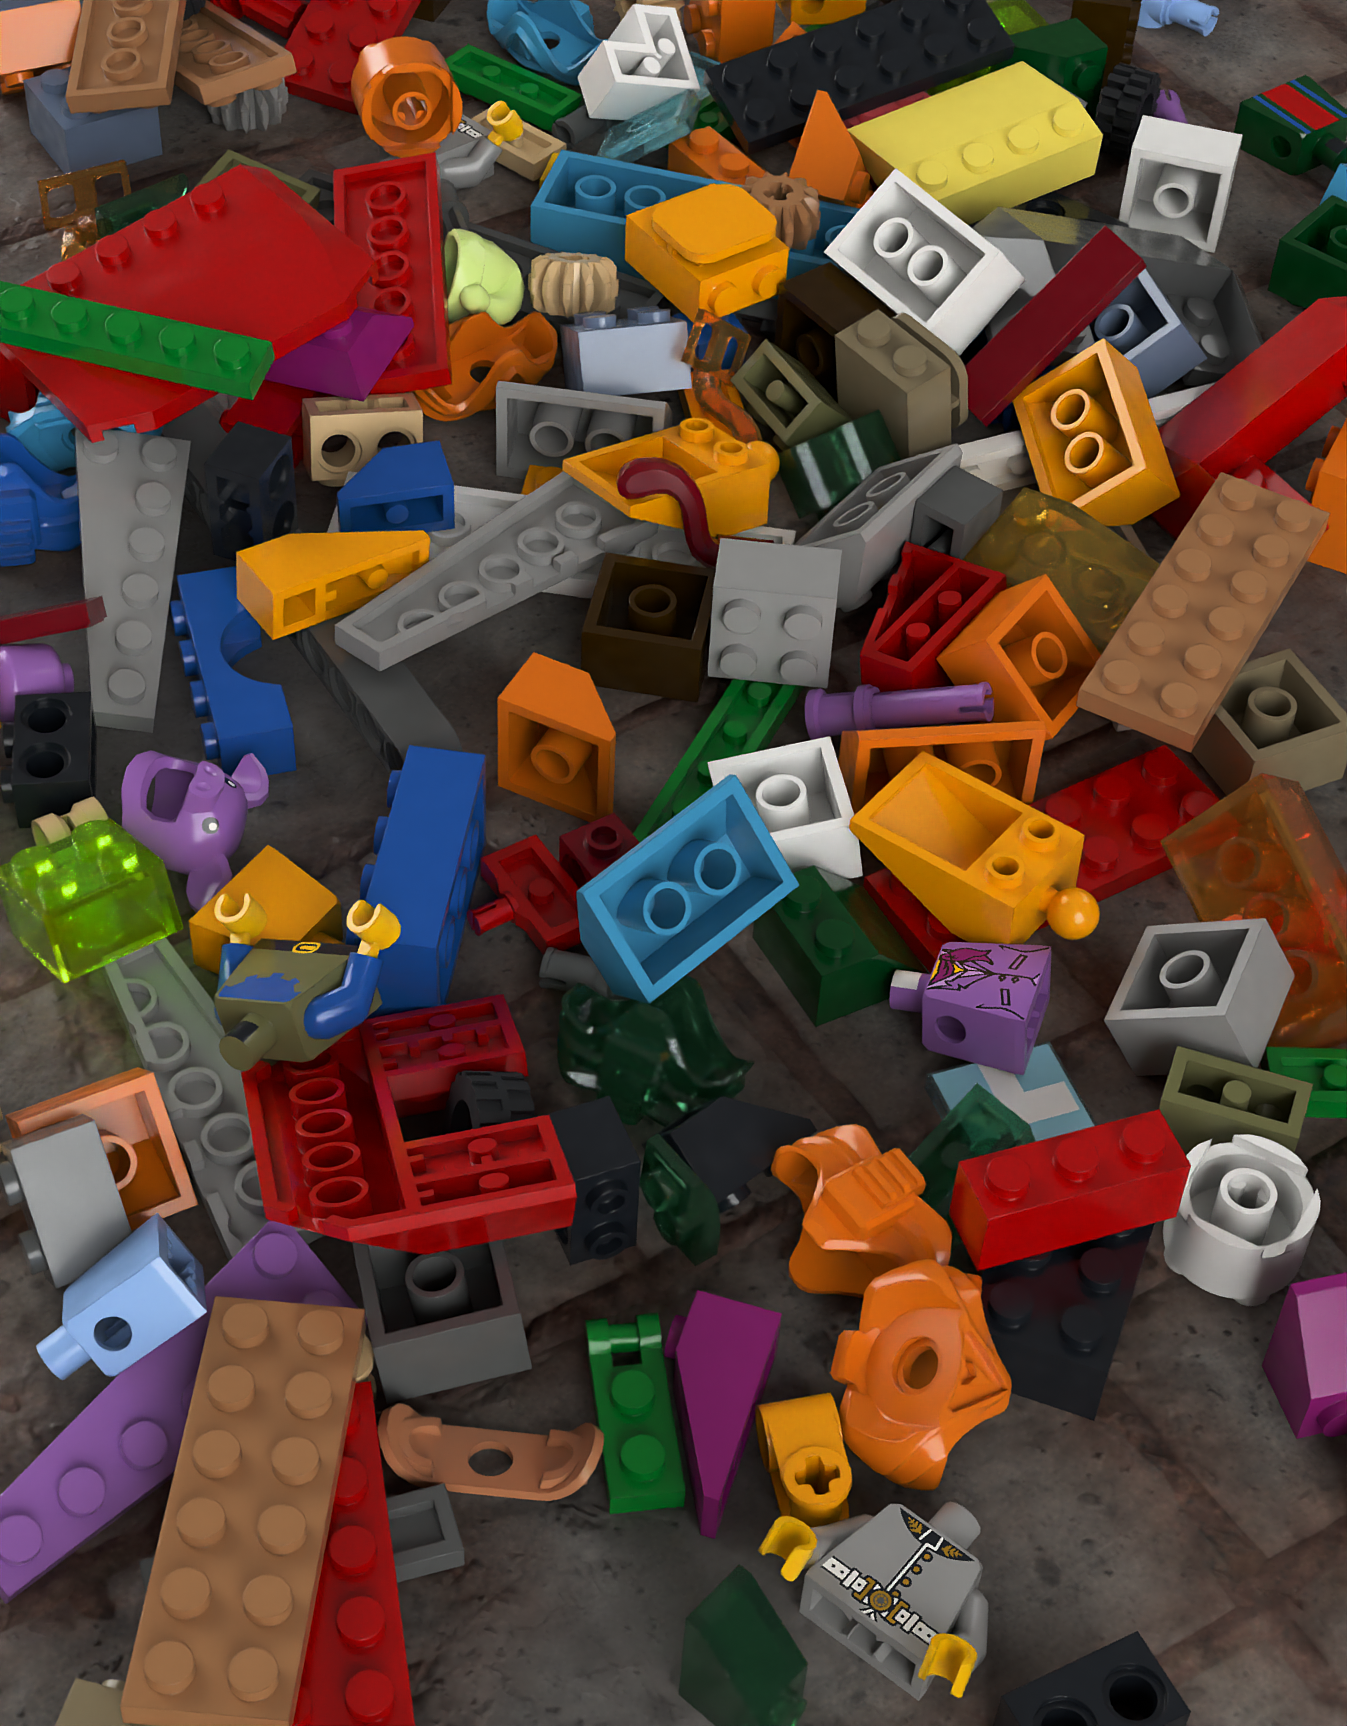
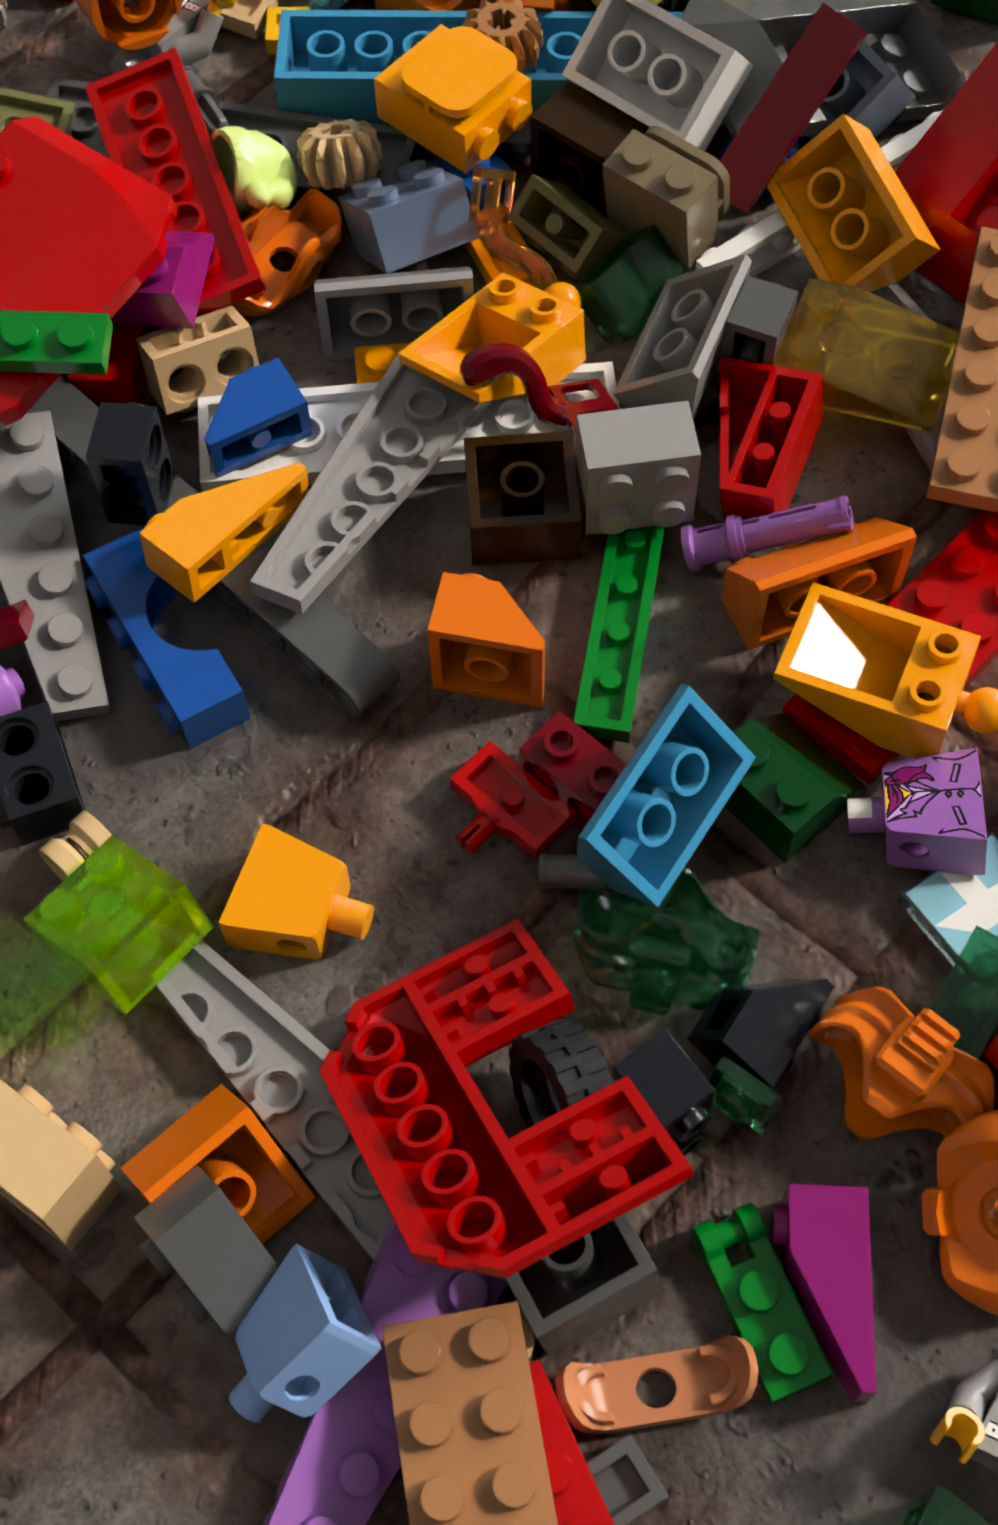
camera: 10 degrees left, 15 degrees up
medium lavender piece [121,750,269,913] -> none
torso [214,893,401,1071] -> none
blue brick [345,745,486,1019] -> none
white slope [707,736,863,879] -> none
light orange piece [755,1392,852,1528] -> none
orange brick [936,574,1101,741] -> none

